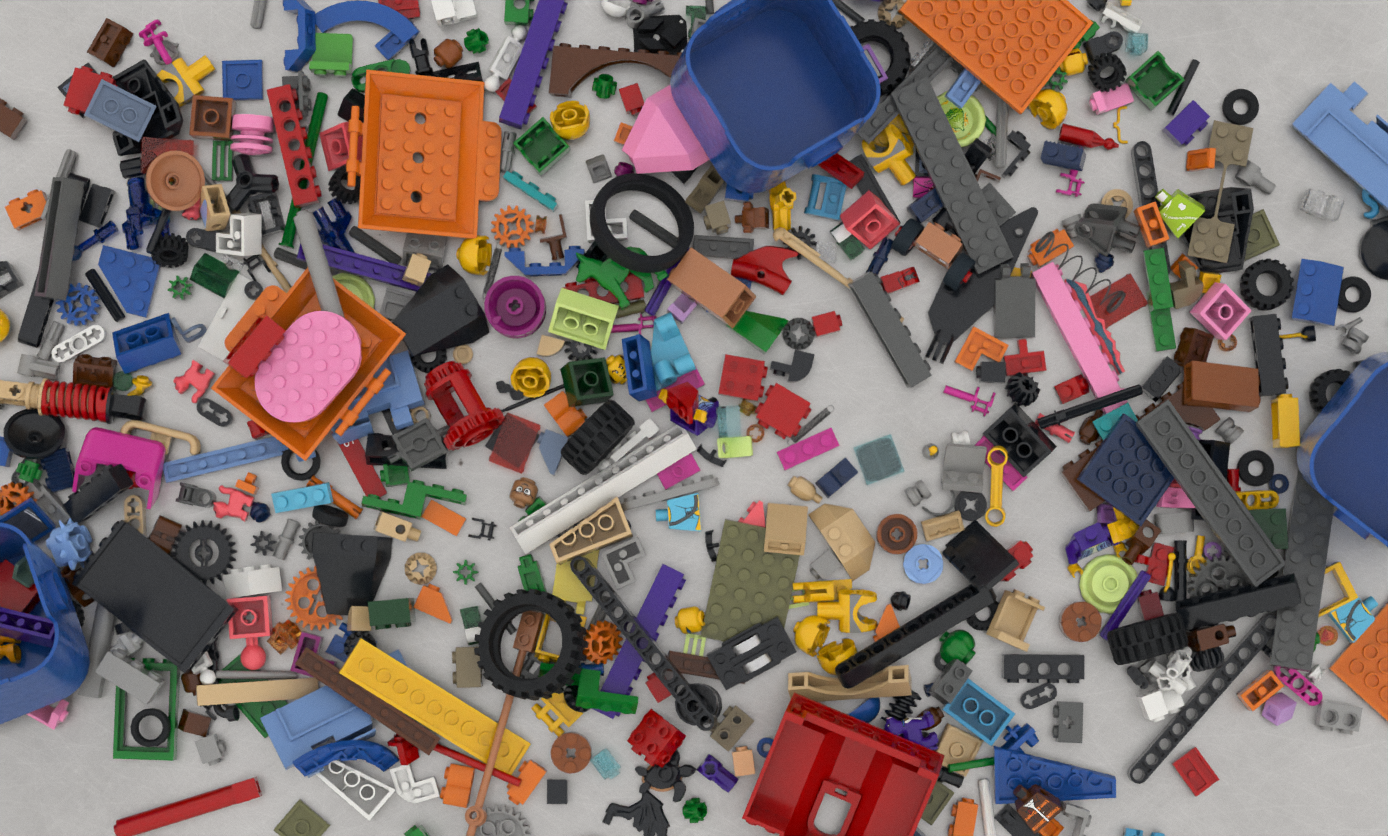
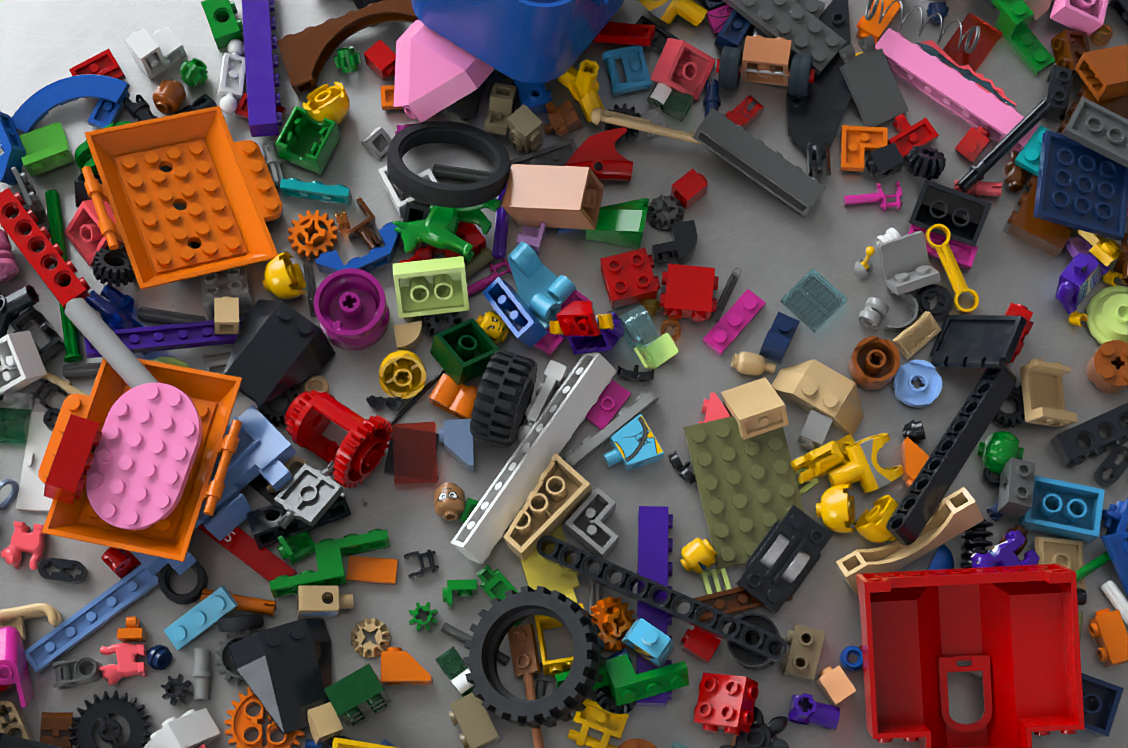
camera: 25 degrees left, 15 degrees down
none -> green bracket [442,579,478,609]
none -> medium azure torso [621,618,674,668]

